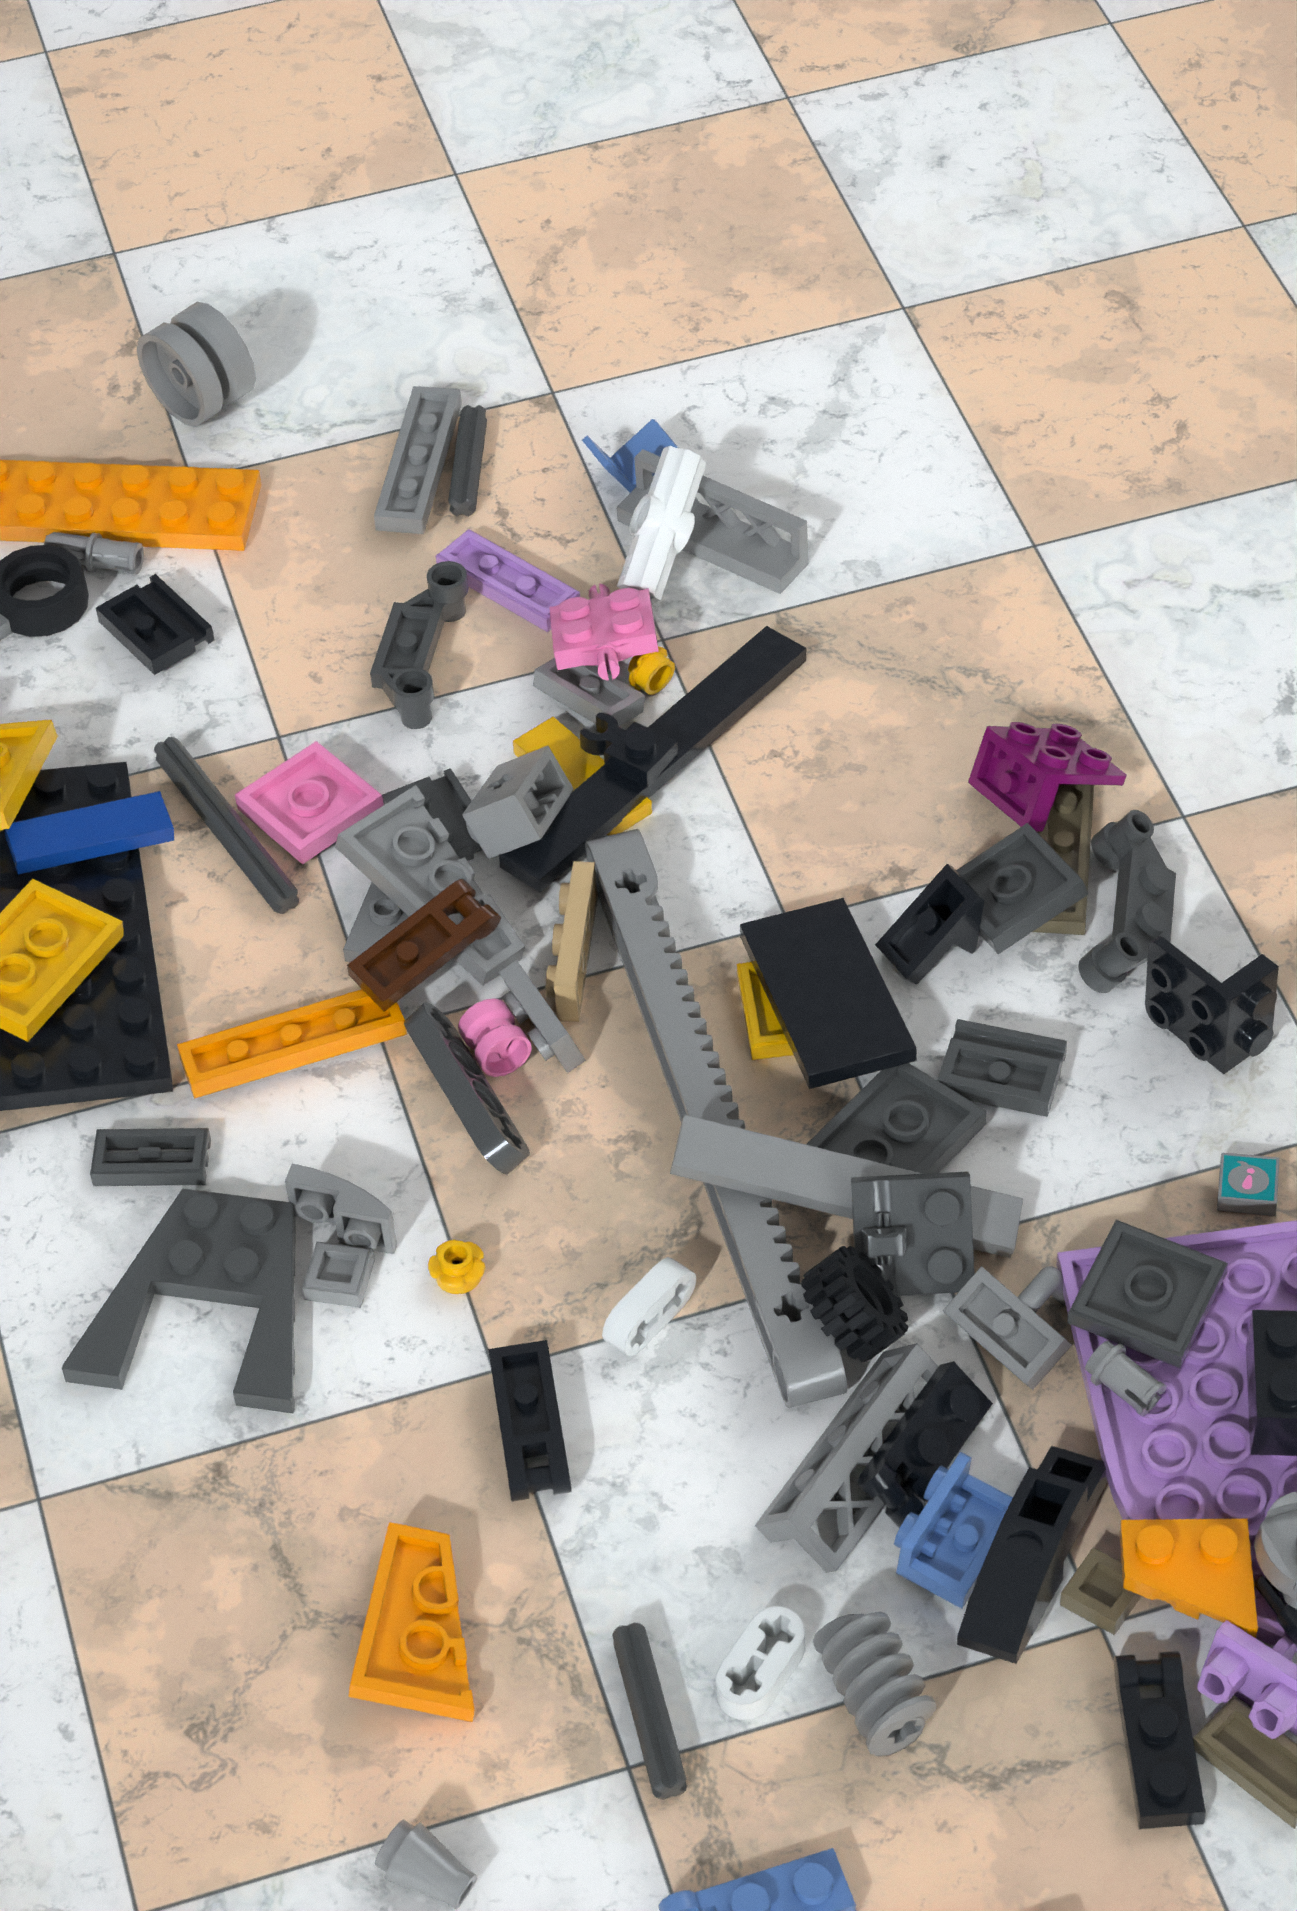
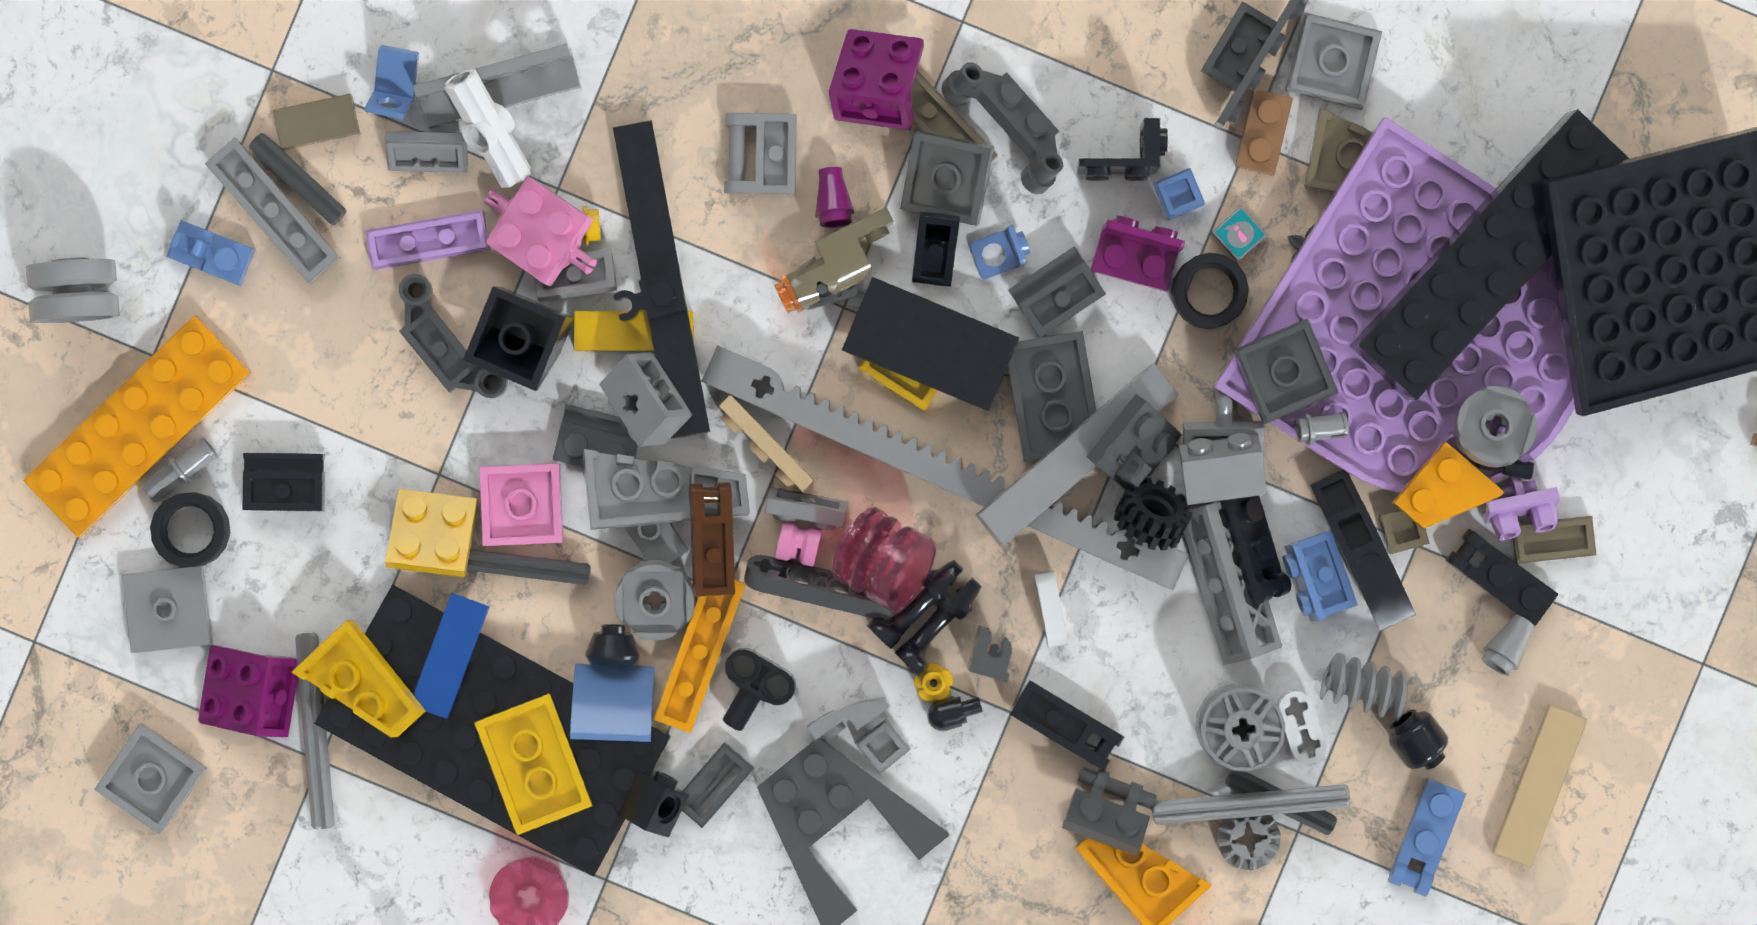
camera: 50 degrees left, 40 degrees up
none -> medium blue plate [166,220,255,286]
none -> dark tan tile [273,94,360,150]
none -> light grey plate [385,131,469,173]
none -> yellow plate [385,489,478,577]
none -> black slope [463,286,575,391]
none -> medium blue slope [570,664,654,742]
none -> black cone [585,624,640,667]
none -> light grey plate [615,560,695,641]
none -> black brick [618,771,689,838]
none -> black beam [723,648,796,731]
none -> light grey plate [724,113,797,195]
none -> dark tan plate [774,207,894,313]
none -> magenta cone [815,167,855,228]
none -> clear pink wheel [832,507,936,613]
none -> black piece [867,560,982,677]
none -> black cylinder [927,696,983,731]
none -> dark grey hinge [967,626,1012,682]
none -> medium blue bracket [970,224,1030,279]
none -> dark grey plate [1062,767,1157,856]
none -> magenta bracket [1091,215,1185,292]
none -> light grey axle [1152,784,1351,825]
none -> medium blue tile [1153,168,1205,220]
none -> black tyre [1171,253,1249,329]
none -> light grey brick [1179,433,1267,505]
none -> light grey wheel [1195,684,1285,772]
none -> light grey gear [1217,815,1281,871]
none -> black head [1389,709,1448,770]
none -> light grey cone [1481,614,1535,676]

